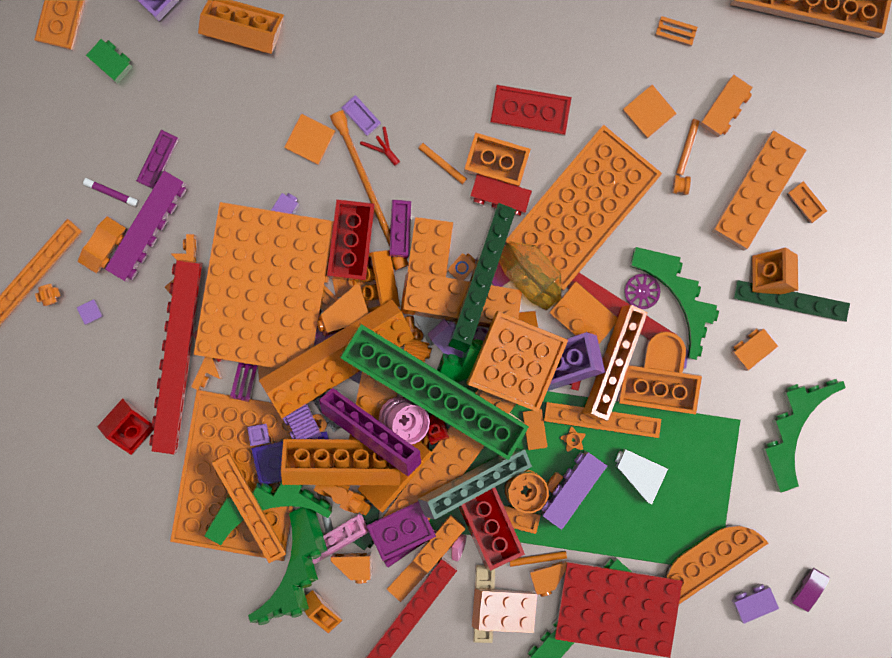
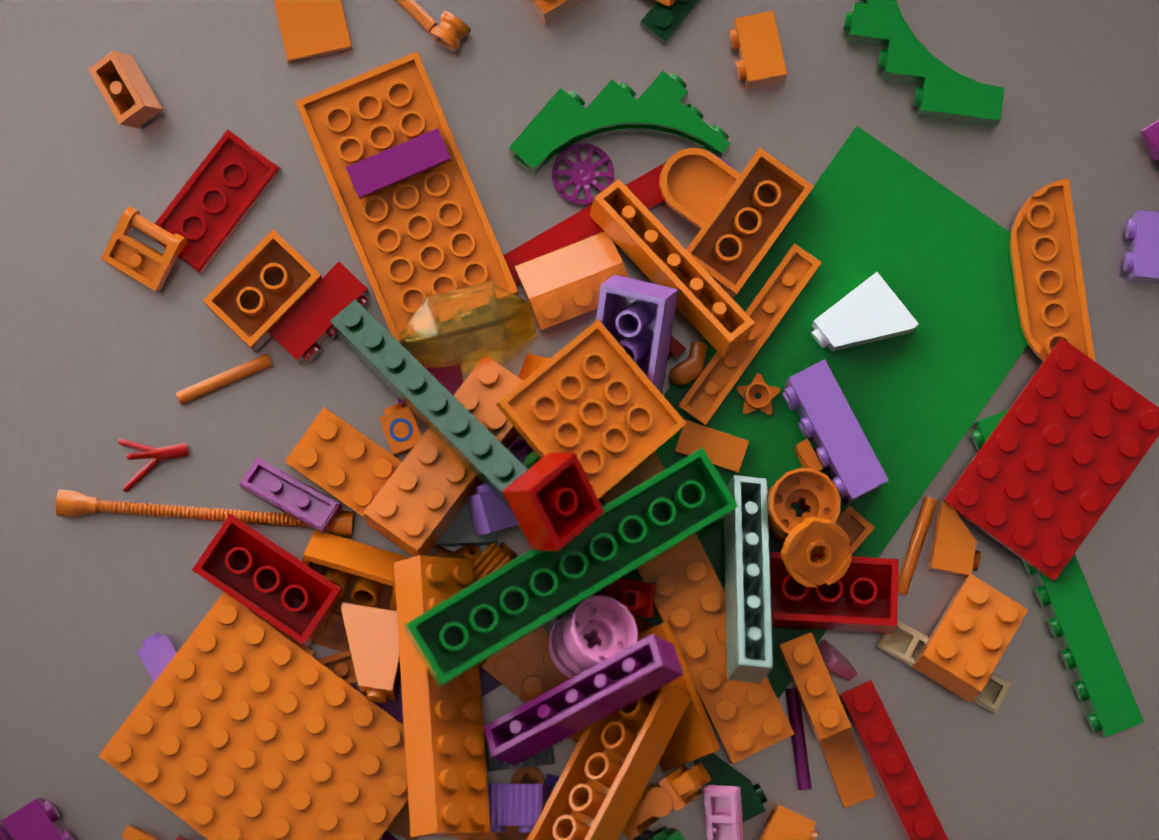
camera: 65 degrees left, 5 degrees down
orange tile [284,114,336,165] -> none
medium lavender tile [341,95,381,136] -> none
magenta tile [366,501,436,561] -> none
none -> orange brick [88,51,163,128]
none -> orange plate [101,206,187,291]
none -> magenta tile [346,128,452,199]
none -> red brick [502,453,605,551]
none -> orange arm [668,341,707,385]
none -> orange plate [781,517,852,587]

